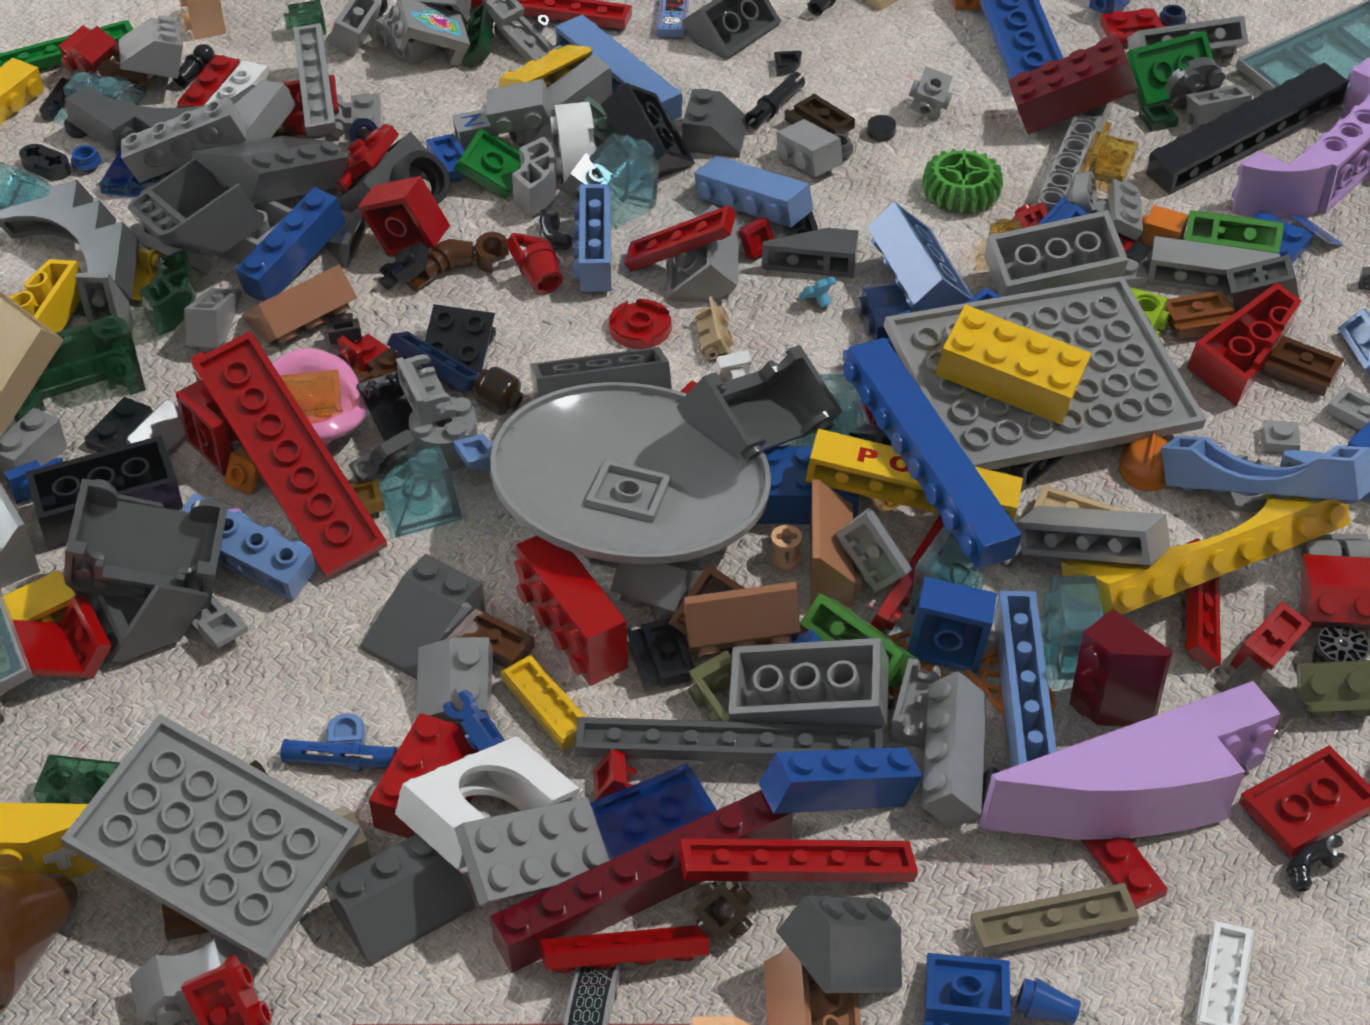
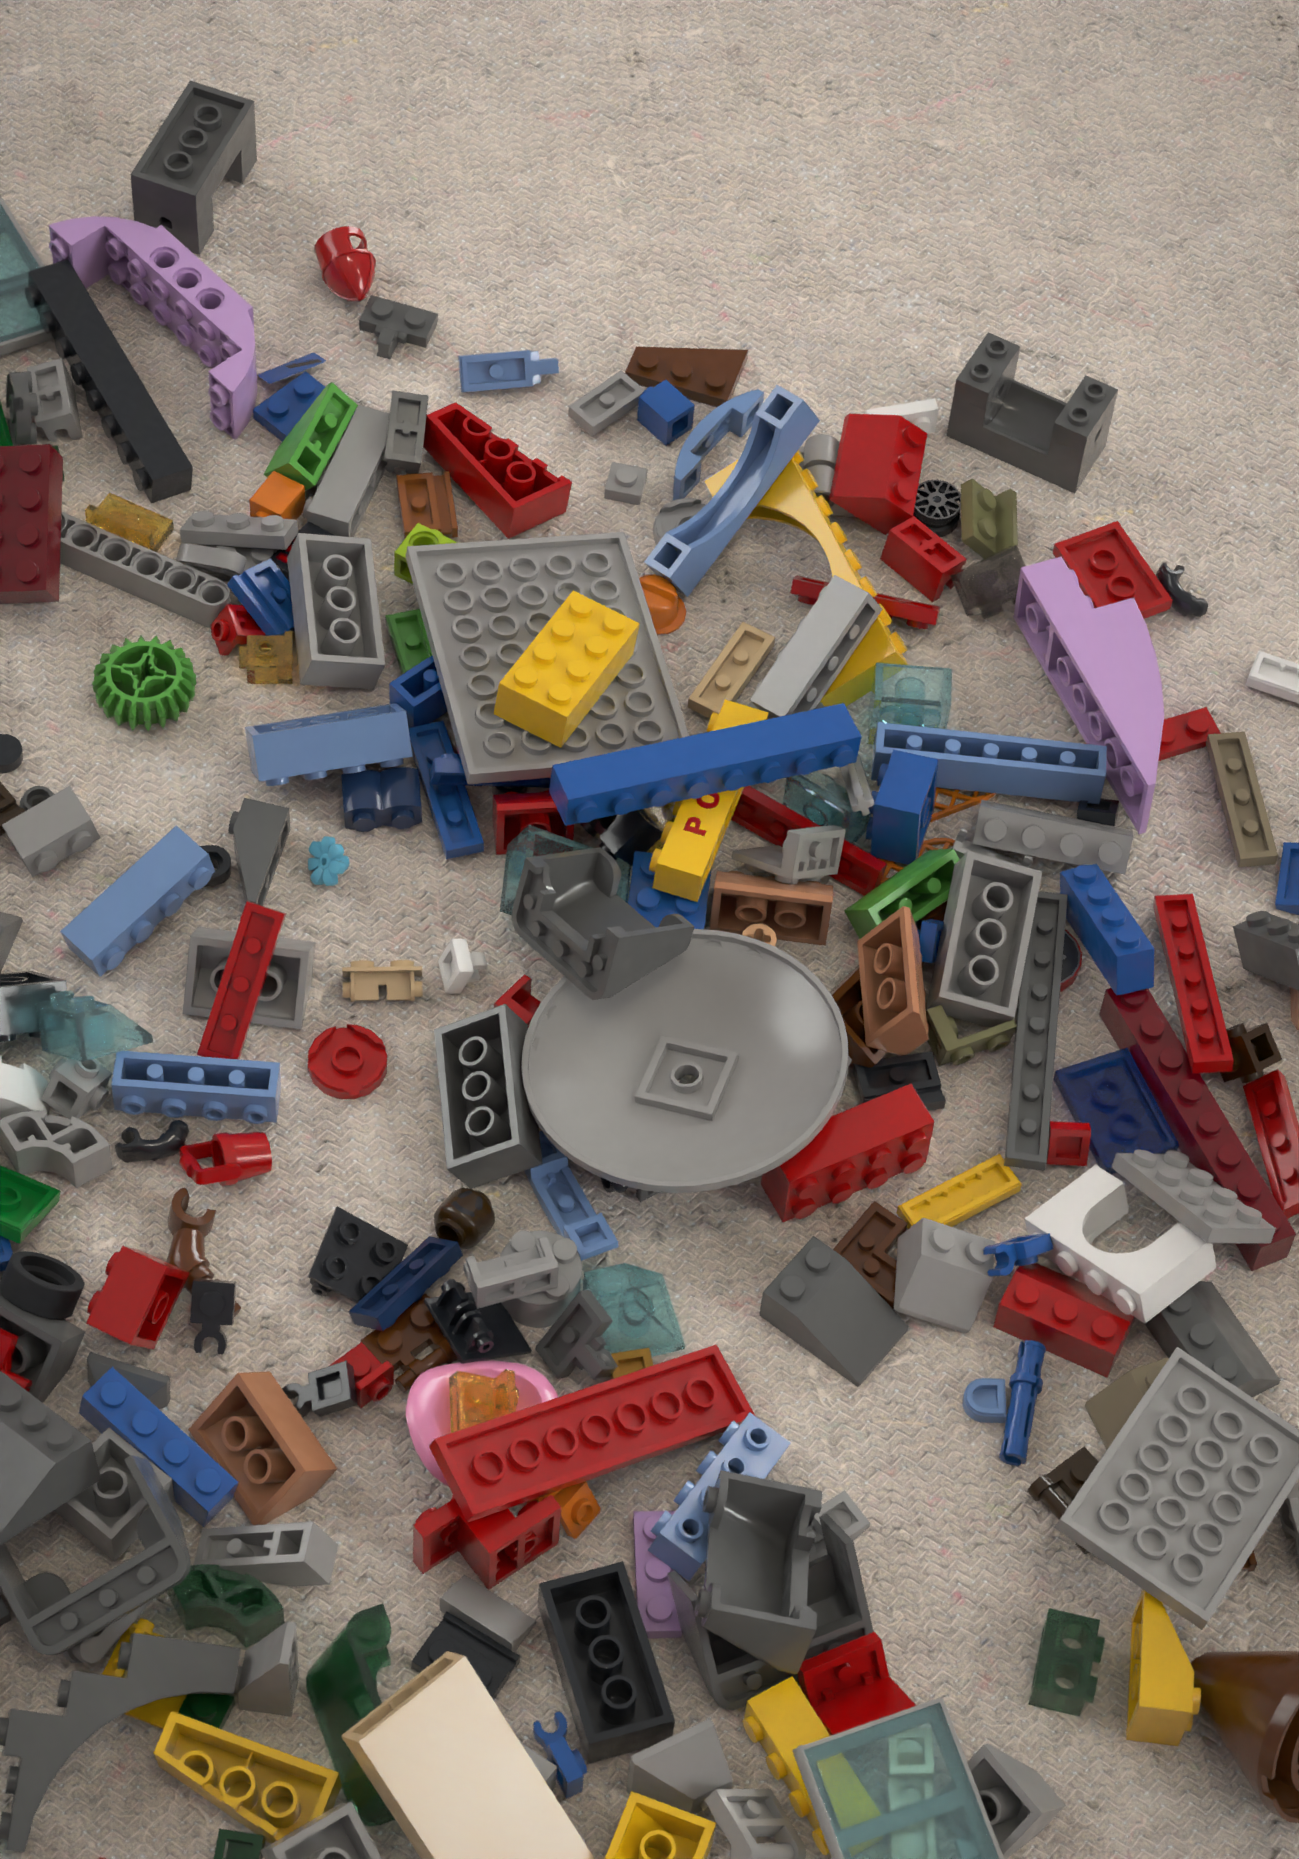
camera: 90 degrees left, 10 degrees up
red plate [738,217,774,259] -> none
dark red slope [1069,609,1173,726] -> none
reddish brown plate [1262,336,1344,396] -> none
none -> light grey axle [840,754,874,816]

